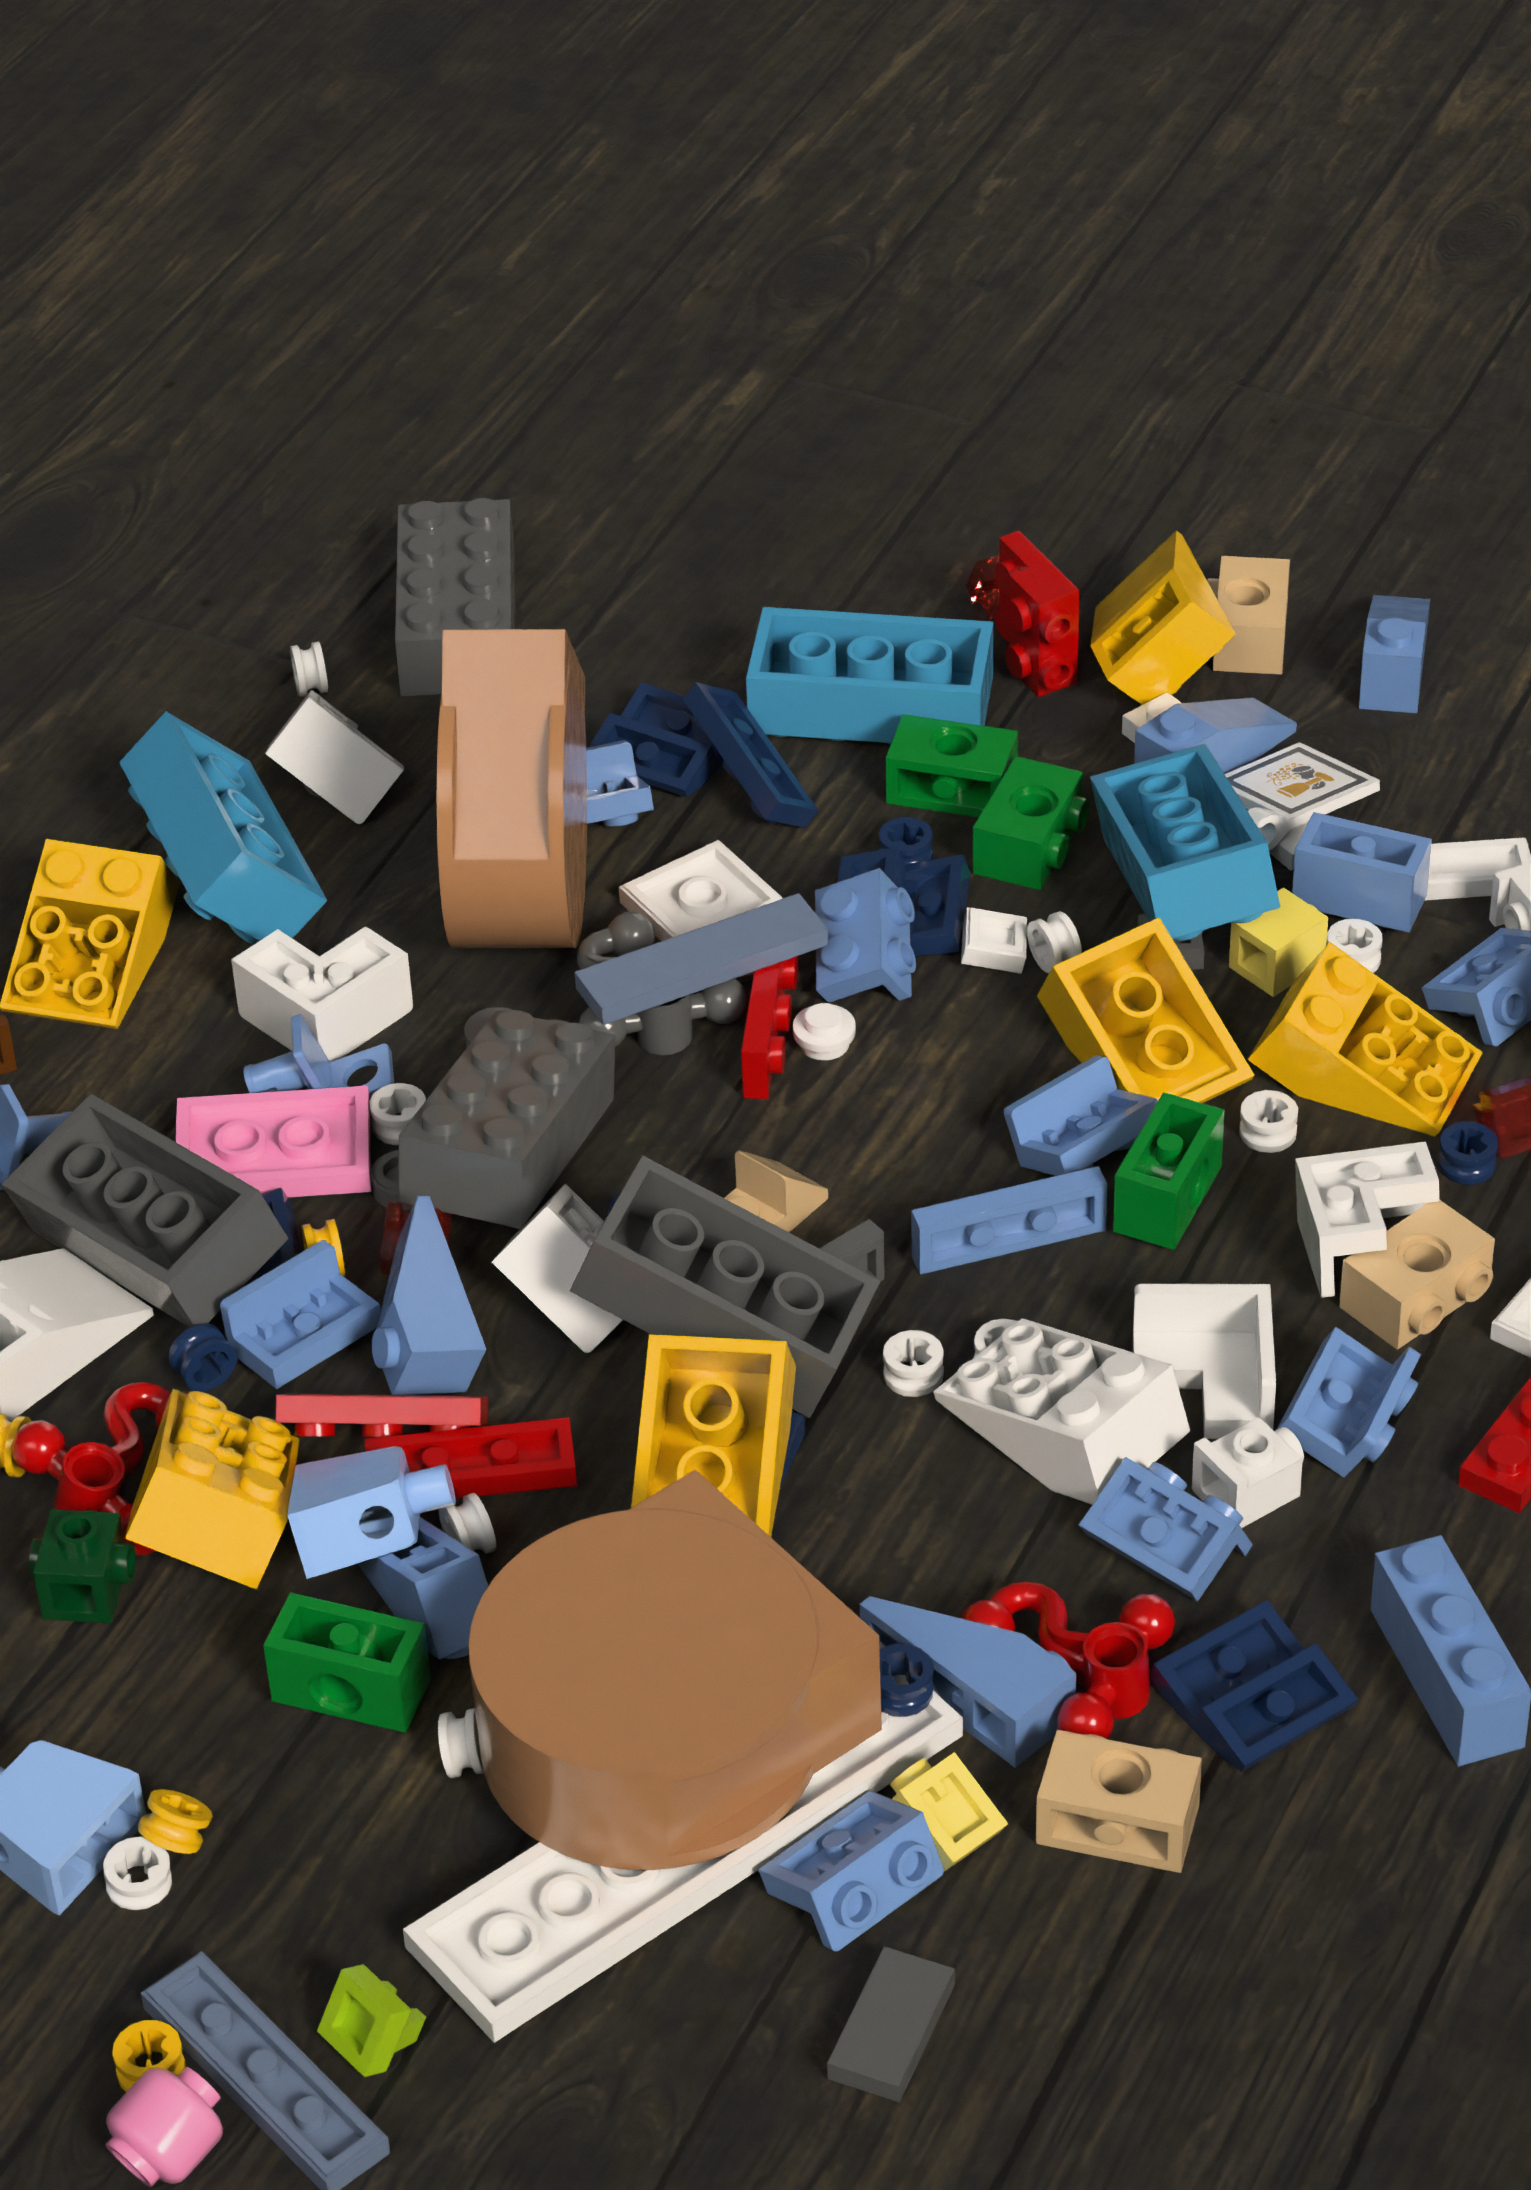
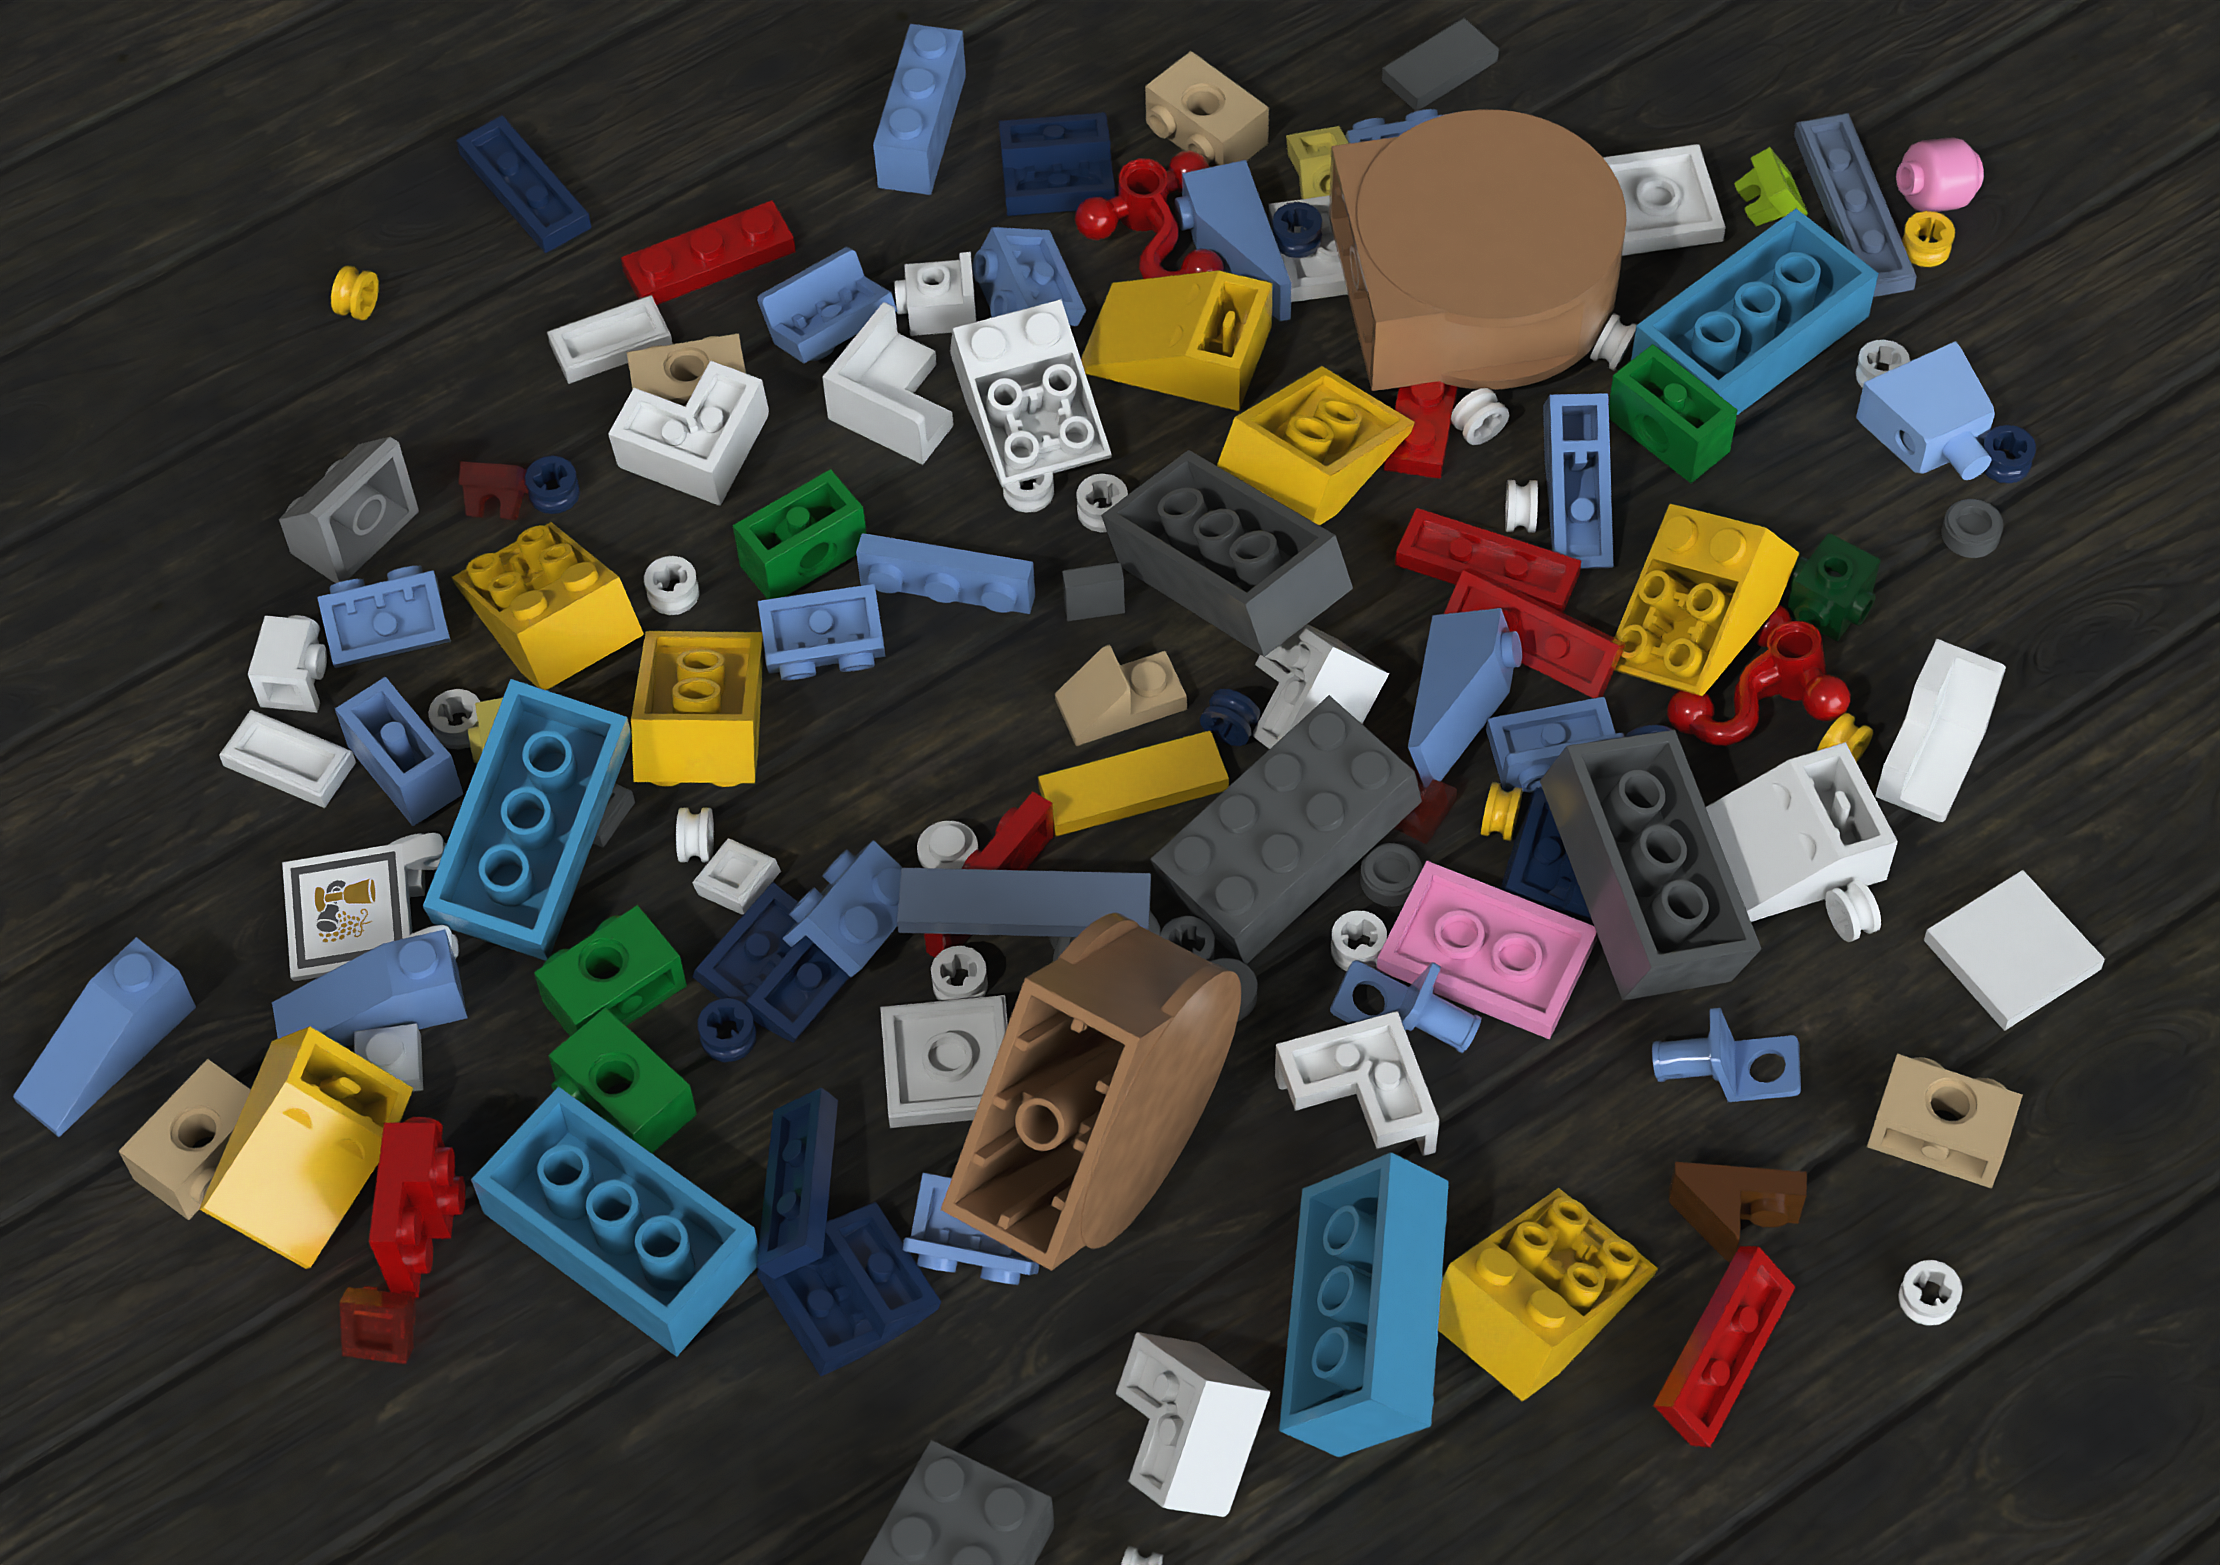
camera: 150 degrees left, 15 degrees up
yellow bush [137,1789,213,1854] -> none
light blue torso [287,1446,456,1579] -> none
none -> yellow tile [1038,730,1229,836]
none -> yellow slope [1081,270,1273,411]
none -> dark azure brick [1631,208,1879,415]

